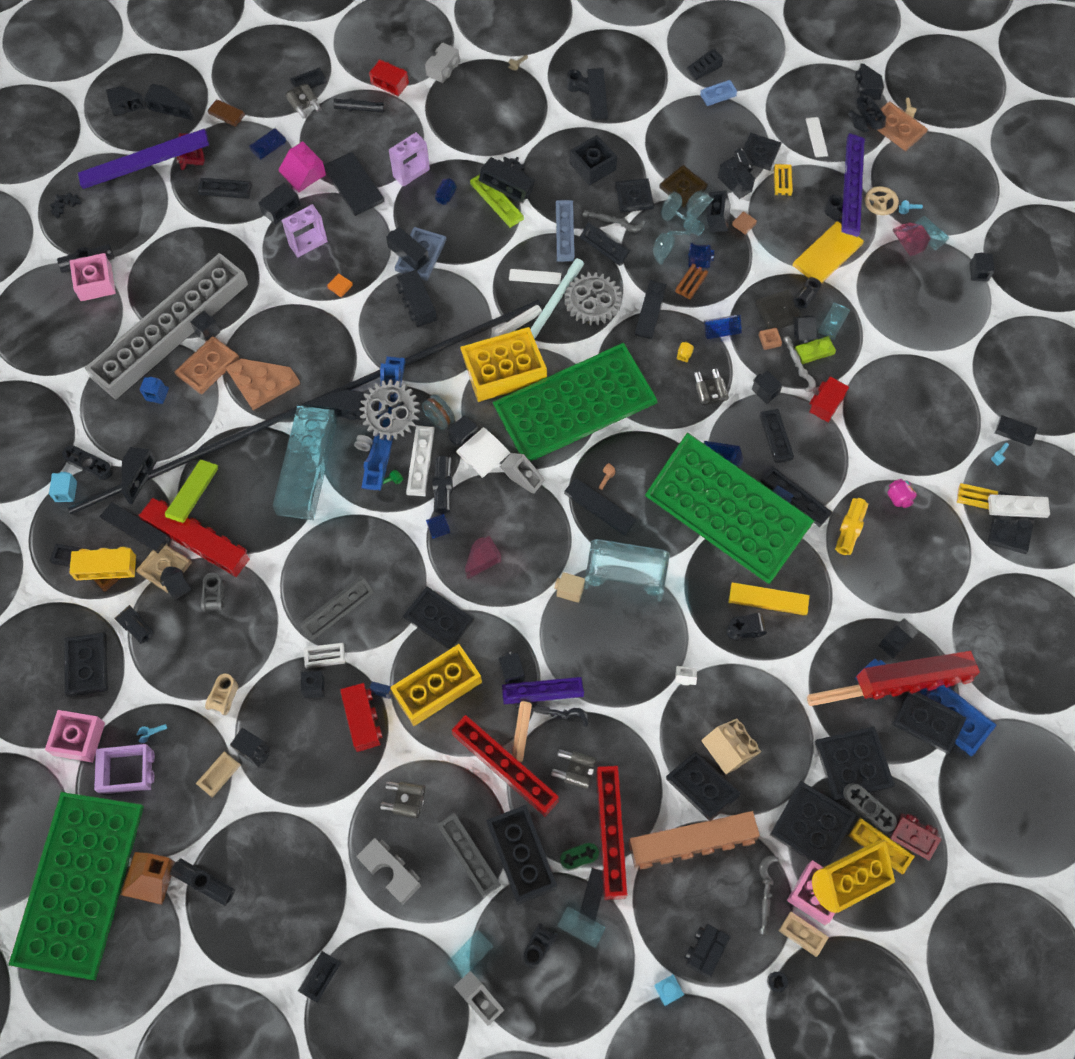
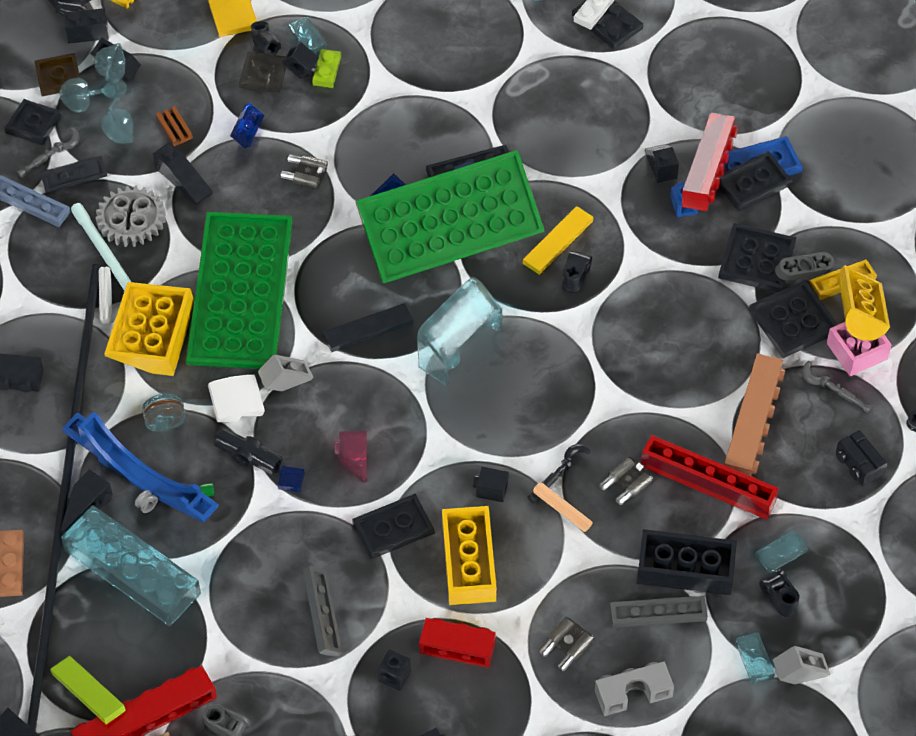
camera: 60 degrees left, 10 degrees down
white tile [304,643,346,669] -> none
light grey gear [359,380,421,441] -> none
dark blue tile [370,681,393,699] -> none
white tile [406,425,435,496] -> none
black brick [449,415,478,447] -> none
red brick [452,715,559,817] -> none
dark purple tile [502,677,584,704] -> none
white sticker [509,269,561,284] -> none
tan brick [554,572,585,603] -> none
dark green beam [560,843,599,871] -> none
black sticker [575,868,604,934] -> none
nougat hand [599,463,615,490] -> none
medium azure plate [653,975,684,1006] -> none
black tile [666,752,740,822] -> none
white plate [675,666,697,685] -> none
yellow hose [677,342,694,362] -> none
clear blue brick [688,243,714,268] -> none
tan slope [701,719,761,774] -> none
nougat tile [732,211,757,235] -> none
black brick [752,370,783,404] -> none
nougat plate [758,328,782,350] -> none
black plate [759,409,794,464] -> none
tan plate [779,912,829,957] -> none
light grey piece [783,336,816,392] -> none
light nougat axle [807,685,864,706] -> none
red brick [809,377,849,423] -> none
yellow piece [835,498,868,555] -> none
dark pink head [887,479,917,508] -> none
dark red bracket [890,813,942,861] -> none
yellow tile [957,483,998,510] -> none

